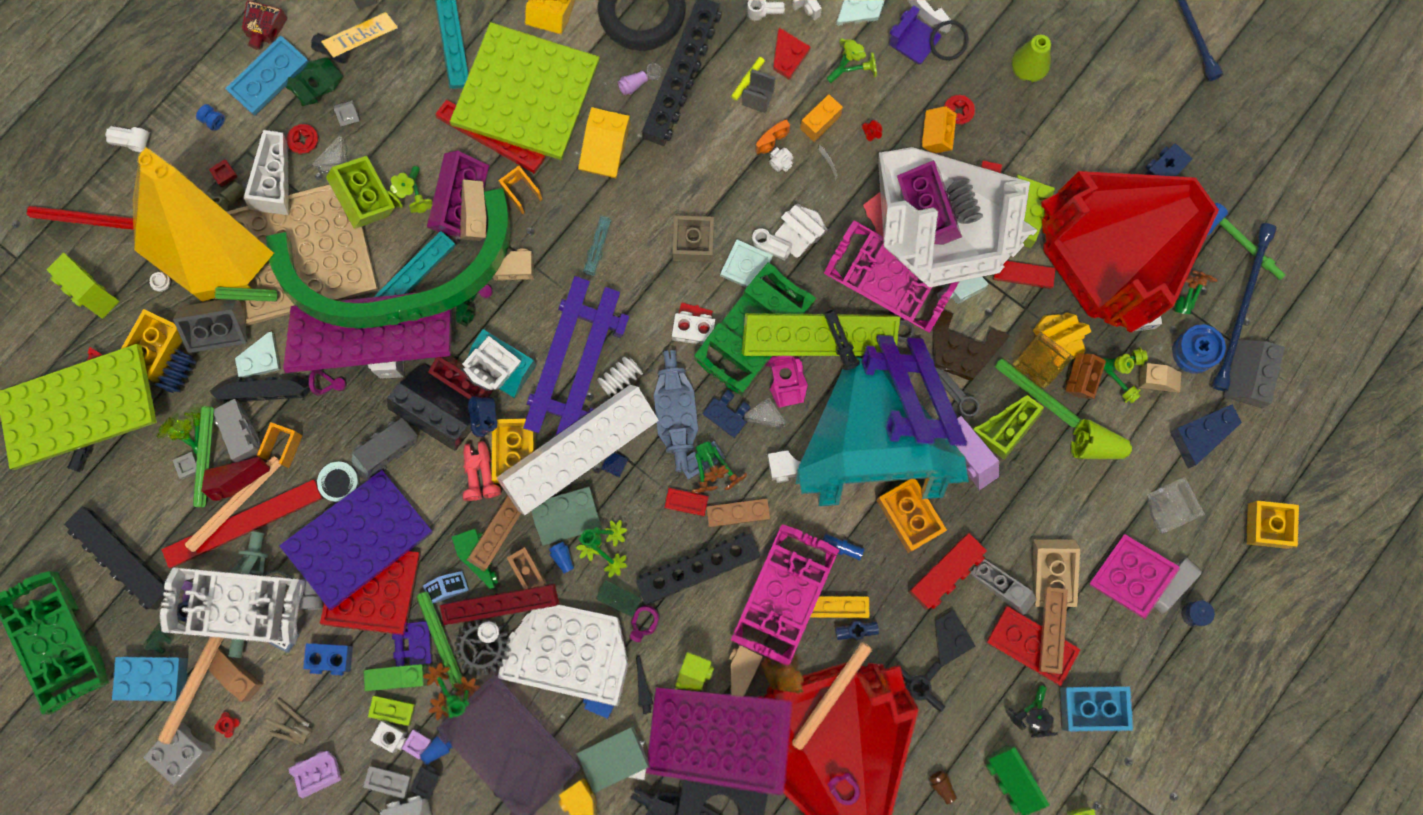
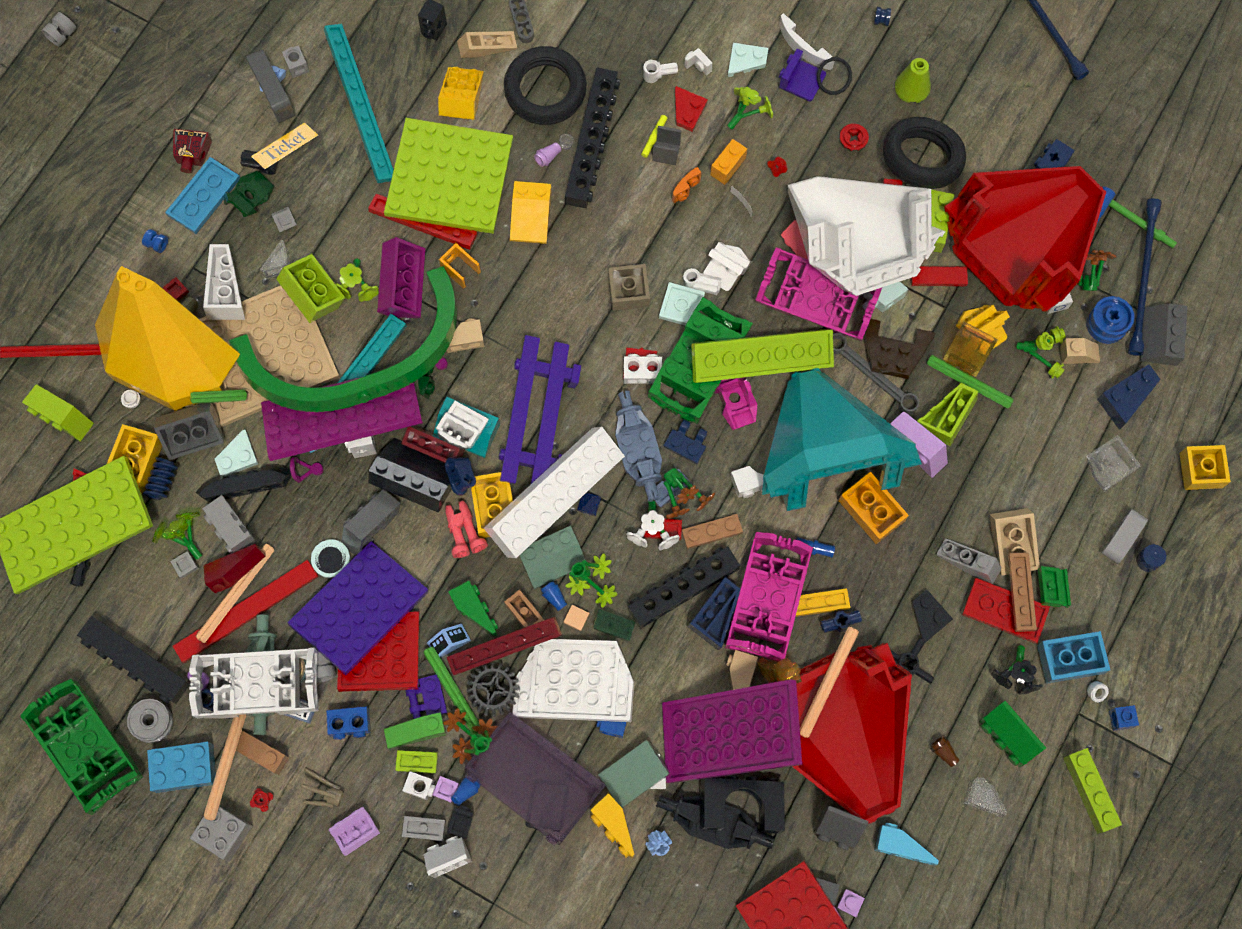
camera: 10 degrees left, 5 degrees down
white piece [106,126,150,152] -> none
clear green plate [144,621,171,654] -> none
bright green axle [193,406,214,508] -> none
light orange piece [257,422,303,468] -> none
red gear [286,124,319,155] -> none
tan slope [460,180,486,241] -> none
medium nougat plate [467,495,521,571] -> none
white plate [478,621,499,643] -> none
clear light blue pin [583,216,612,276] -> none
white piece [597,357,643,398] -> none
magenta piece [629,605,659,642] -> none
black piece [636,656,654,715] -> none
lime wedge [675,652,714,692] -> none
clear slope [744,398,785,428] -> none
white gear [769,148,793,172] -> none
black pin [823,309,860,370] -> none
magenta piece [827,773,860,805] -> none
dark purple fence [861,335,967,446] -> none
magenta slope [897,160,962,245] -> none
red brick [909,533,987,610] -> none
light orange brick [922,106,956,154] -> none
dark grey piece [947,179,983,224] -> none
dark orange brick [1066,353,1106,399] -> none
lime cone [1071,419,1132,459] -> none
dark pink plate [1090,534,1180,620] -> none
none -> light grey wheel [127,699,173,743]
none -> light nougat tile [563,605,590,631]
none -> white plant [626,501,680,550]
none -> dark blue wedge [687,577,741,650]
none -> black tyre [883,117,966,189]
none -> green plate [1038,566,1071,608]
none -> white piece [1087,681,1109,702]
none -> blue brick [1109,705,1139,731]

